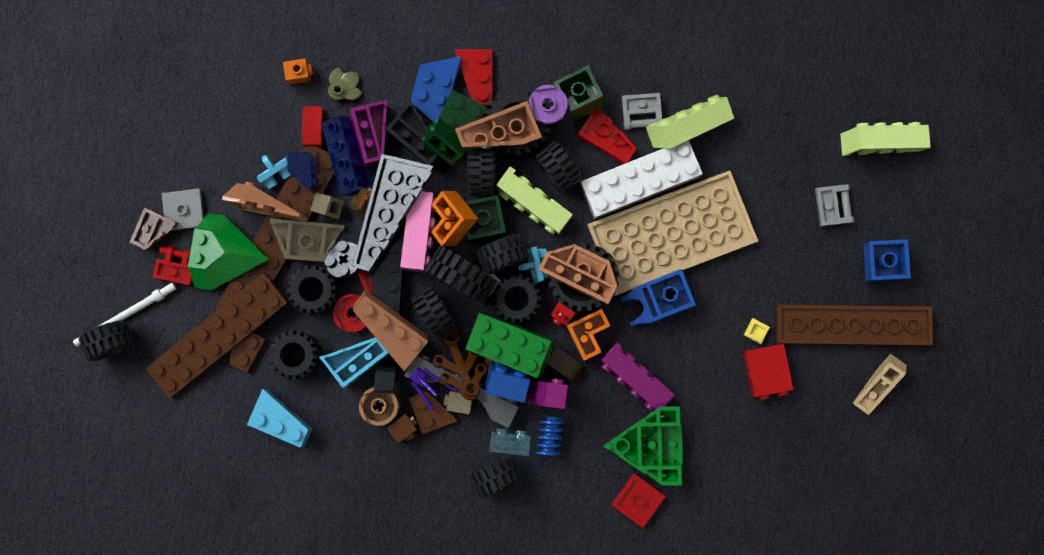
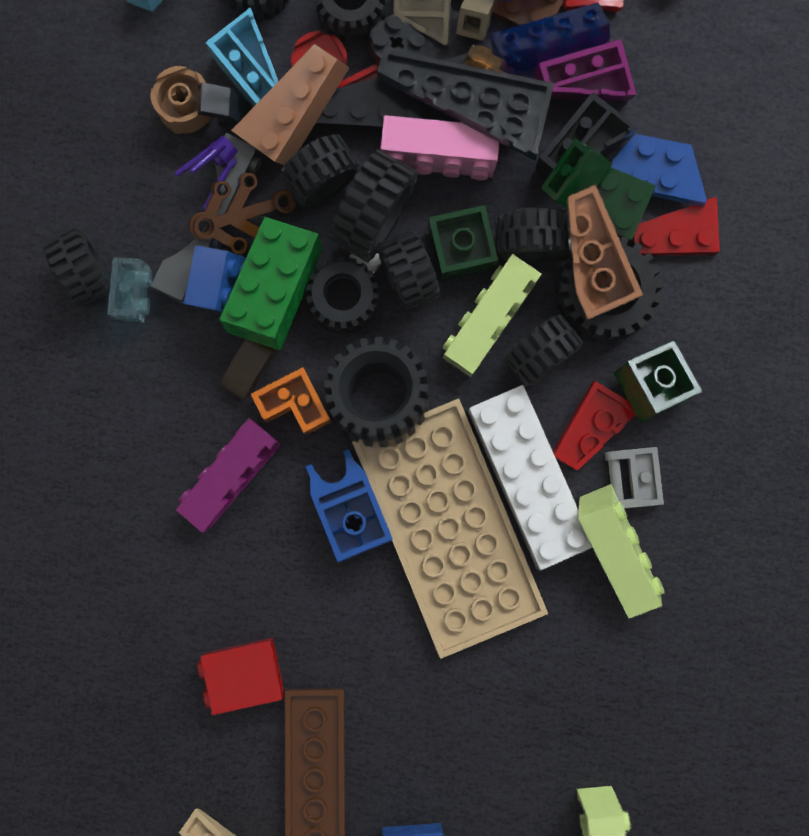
camera: 75 degrees right, 0 degrees up
olive plate [328,68,362,101] -> none
reddish brown brick [387,414,418,443] -> none
reddish brown wing [409,391,457,434] -> none
orange brick [431,191,478,246] -> none
dark tan brick [444,389,473,414] -> none
medium azure hips [518,246,548,283] -> none
magenta wedge [525,379,568,409] -> none
medium lavender plate [529,85,567,125] -> none
blue piece [535,415,565,456] -> none
nougat wedge [538,244,618,304] -> none
red slope [551,302,575,327] -> none
green wedge [603,406,683,486] -> none
red plate [611,473,666,528] -> none
light yellow tile [743,318,770,344] -> none
light grey plate [815,184,855,227] -> none

